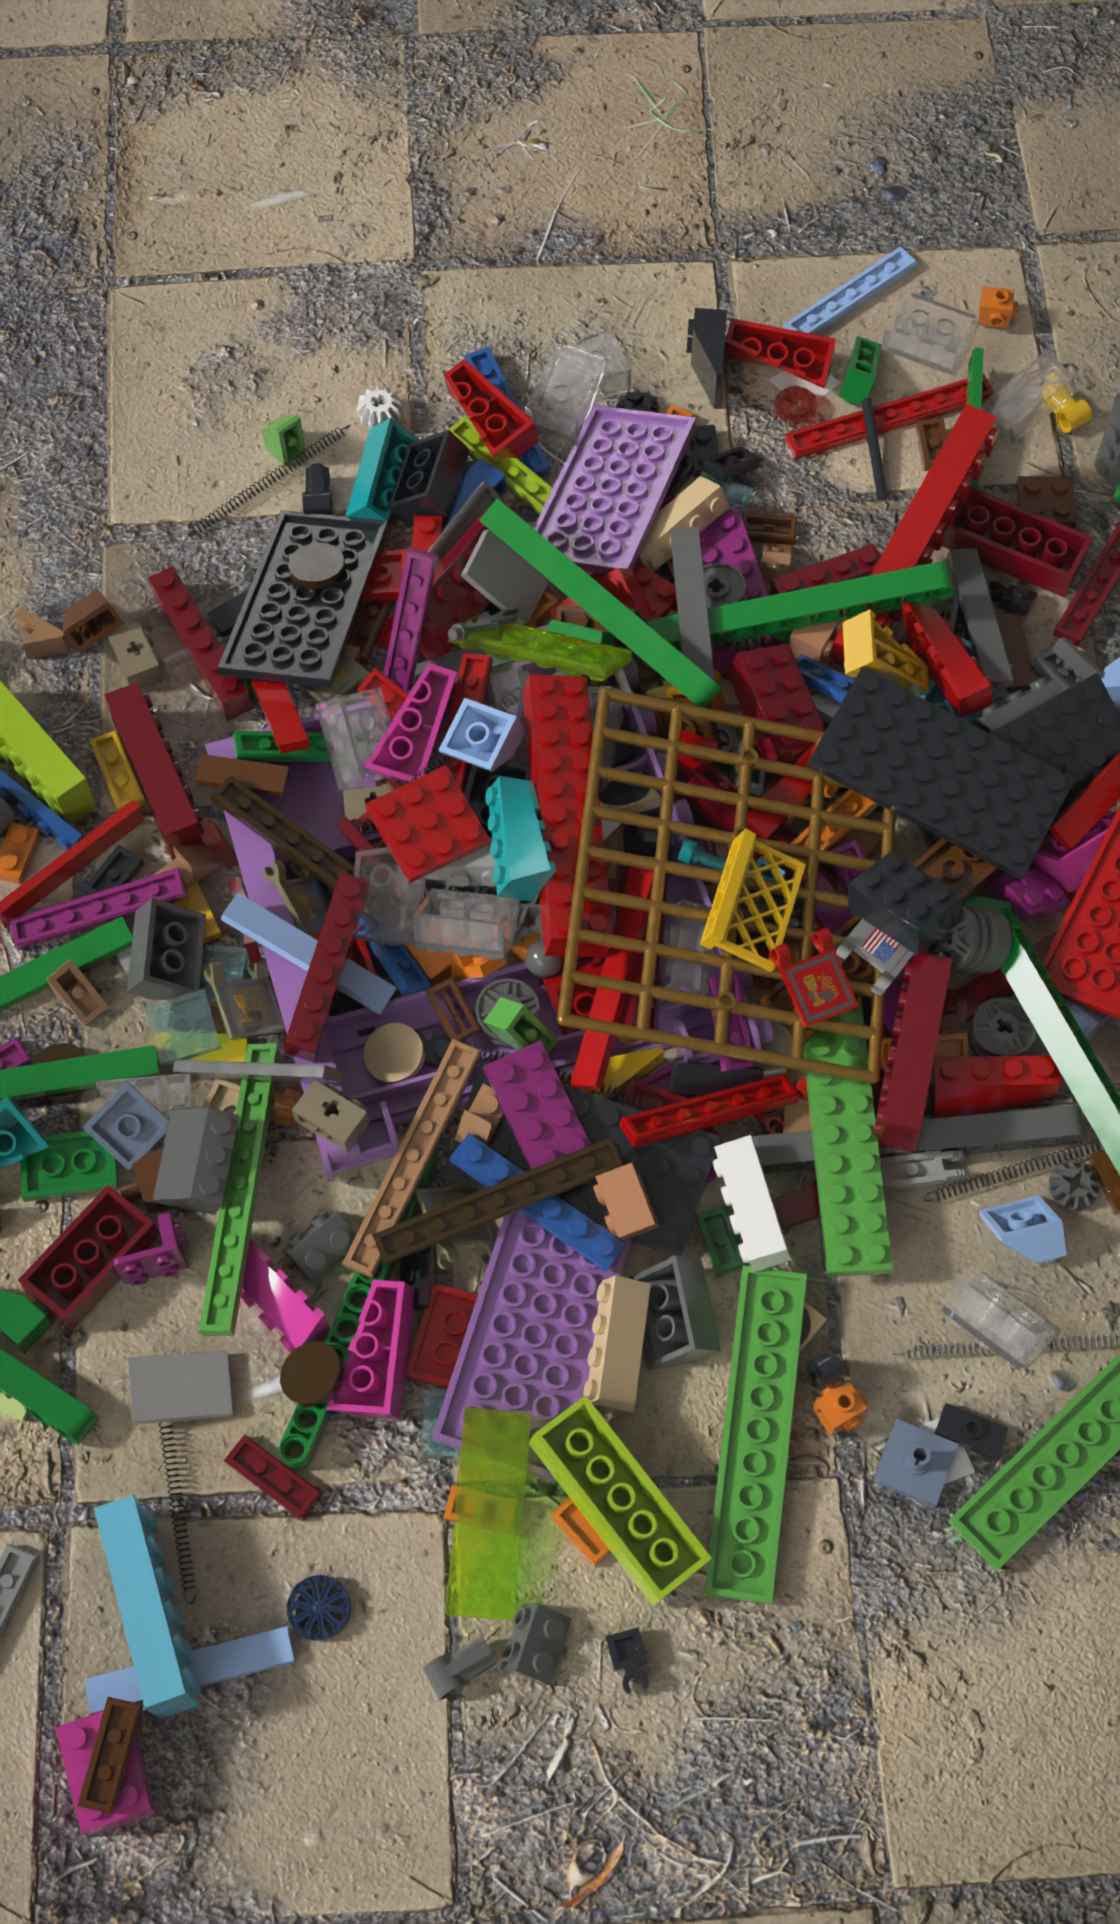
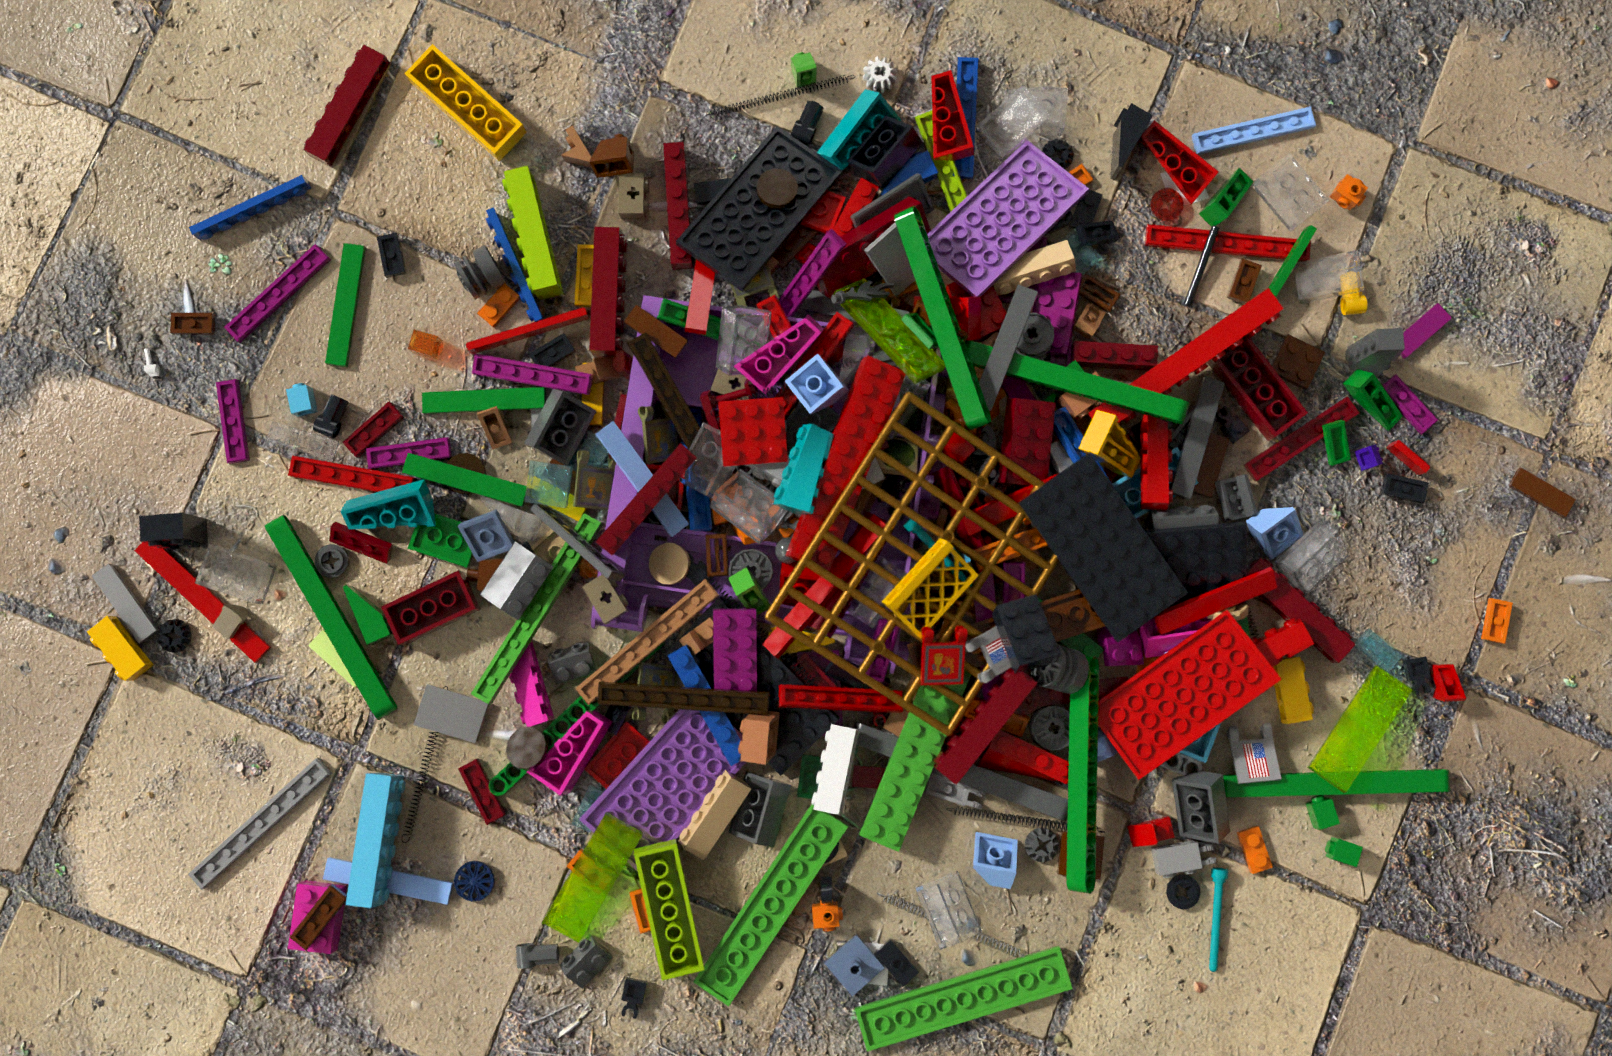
camera: 25 degrees right, 20 degrees up
magenta bracket [113,1212,190,1286] -> none

